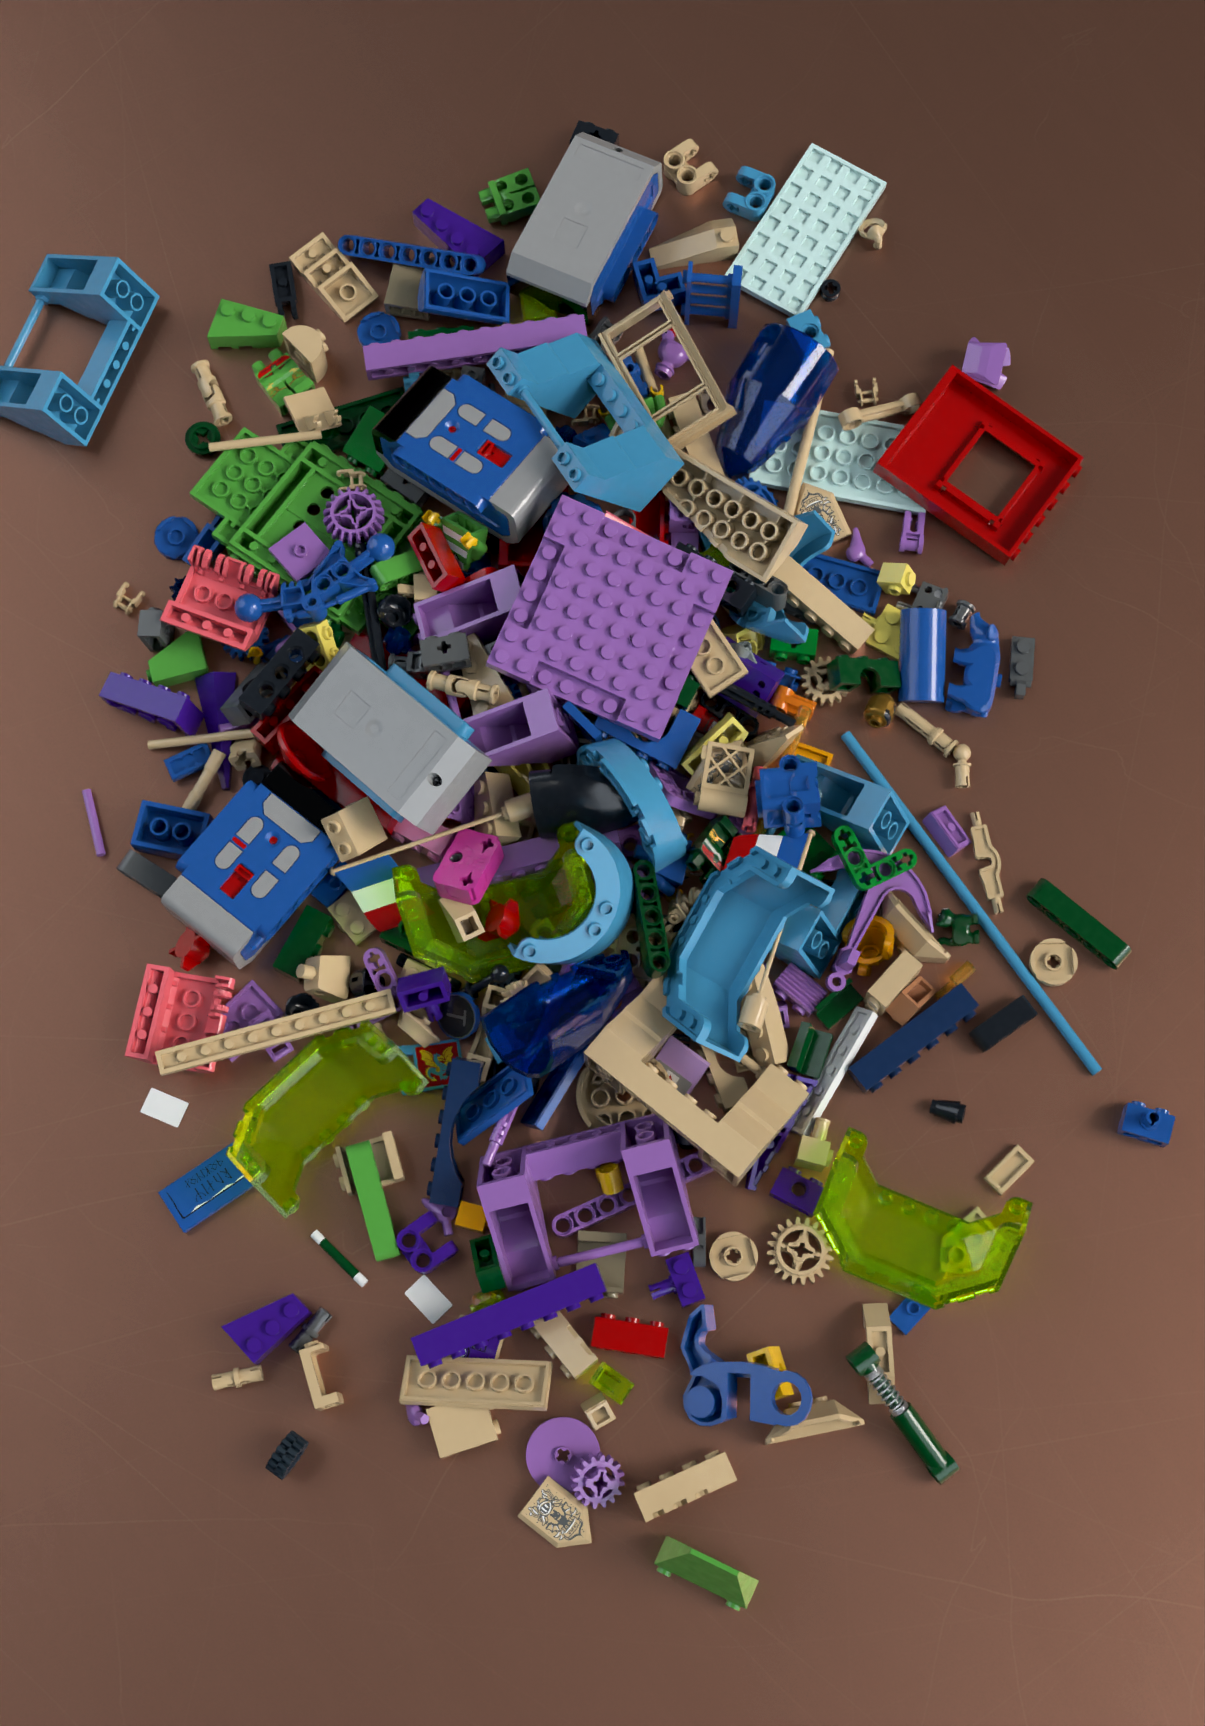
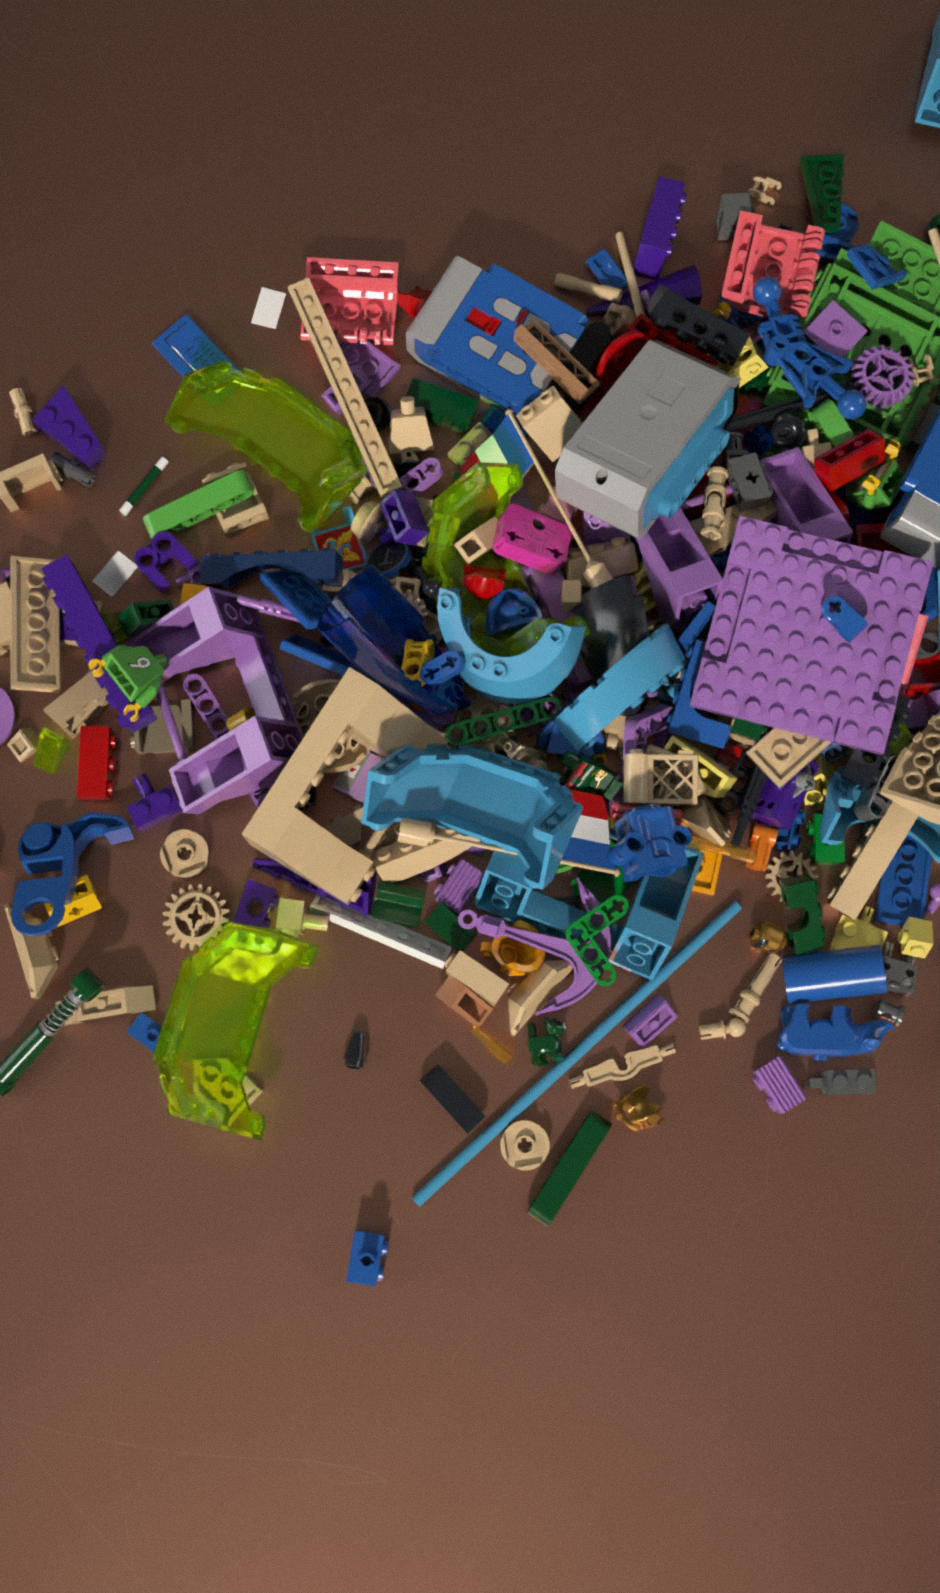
camera: 75 degrees right, 5 degrees up
medium lavender bar [82,789,106,857] -> none
dark grey beam [116,849,178,898] -> none
blue brick [130,800,214,860] -> none
bright green slope [146,631,210,687] -> none
dark grey piece [693,1217,706,1267] -> none
dark blue brick [847,983,979,1094] -> none
tan tile [983,1144,1035,1196] -> none
none -> bright green torso [89,645,167,722]
none -> yellow piece [401,639,435,687]
none -> blue beam [420,651,466,686]
none -> blue hat [486,587,542,635]
none -> medium nougat fence [514,319,601,405]
none -> tan slope [561,580,581,613]
none -> pearl gold helmet [612,1085,666,1131]
none -> medium lavender brick [752,1056,807,1114]
none -> dark green wing [799,154,844,233]
none -> blue piece [821,596,868,643]
none -> blue wing [846,244,908,290]

